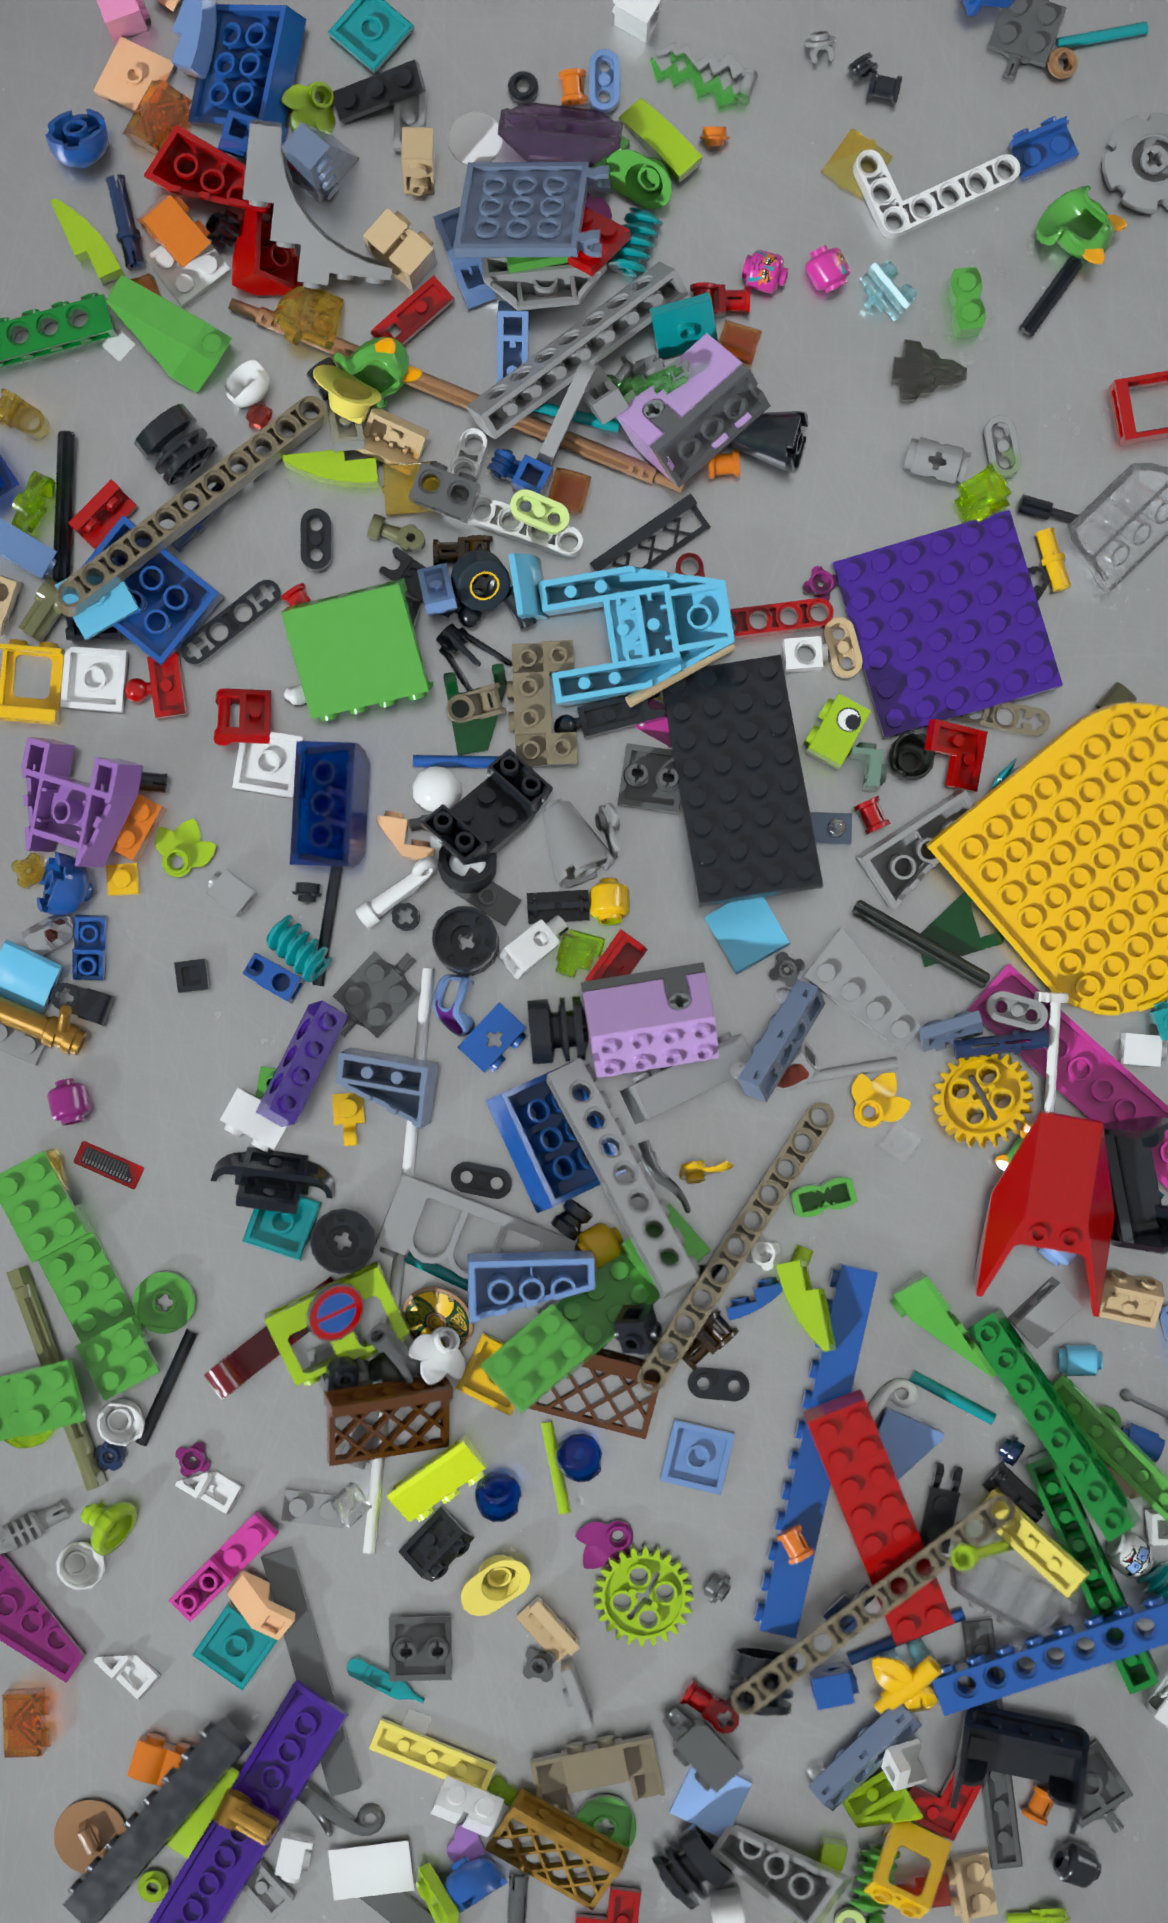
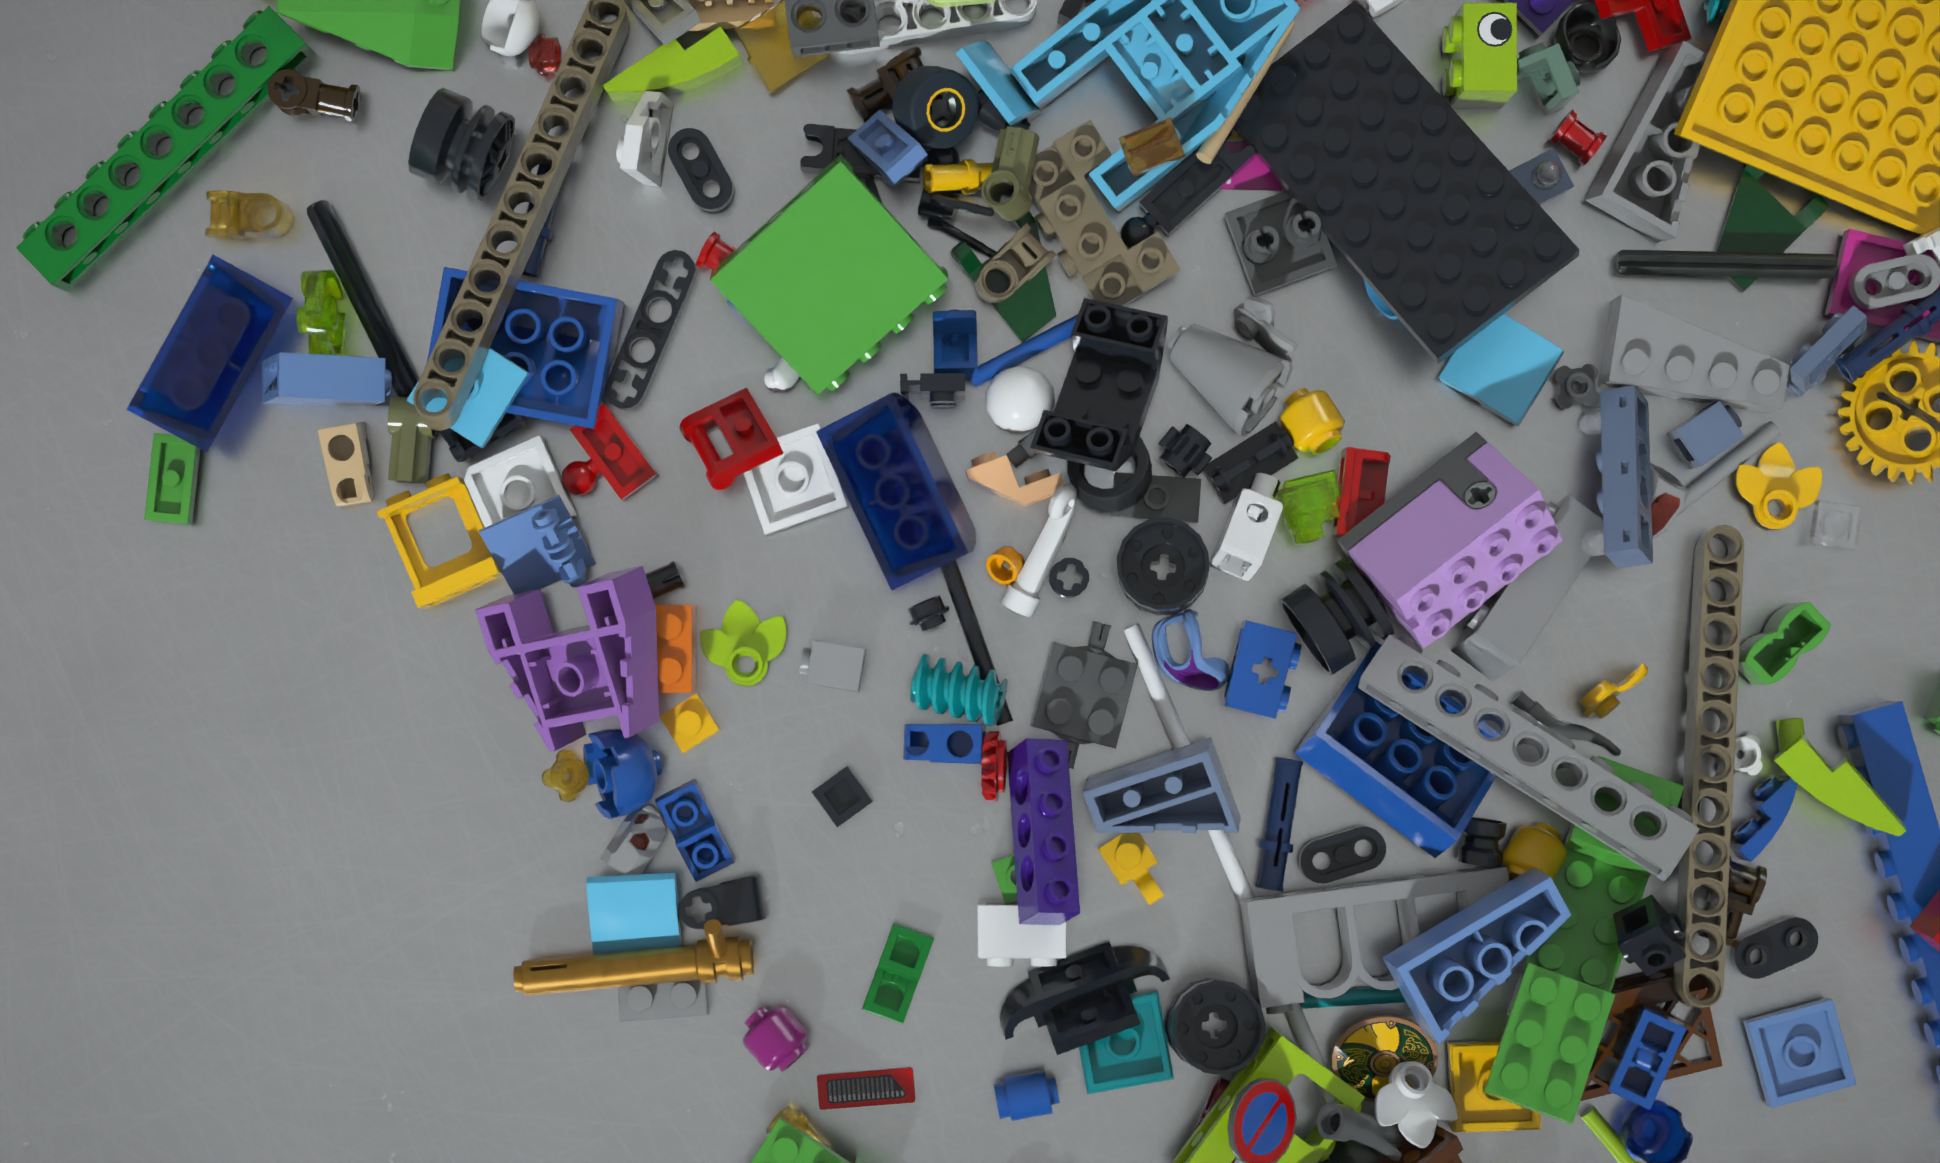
camera: 25 degrees left, 0 degrees up
red bracket [68,479,137,549] -> none
white sticker [102,329,135,361] -> none
olive leg [367,514,425,554] -> none
none -> dark brown connector [267,69,360,124]
none -> medium blue hinge [479,495,596,594]
none -> white plate [616,91,673,187]
none -> green slope [862,924,934,1025]
none -> black plate [900,373,965,408]
none -> yellow pin [923,159,993,195]
none -> blue bracket [933,309,978,379]
none -> olive piece [981,126,1040,221]
none -> red gear [981,731,1007,801]
none -> light orange hinge [986,546,1025,585]
none -> blue brick [994,1070,1060,1121]
none -> clear orange piece [1119,117,1186,177]
none -> black gear [1159,424,1212,478]
none -> dark blue pin [1255,757,1303,892]
none -> blue brick [1607,1004,1687,1110]
none -> sand blue brick [1667,401,1745,469]

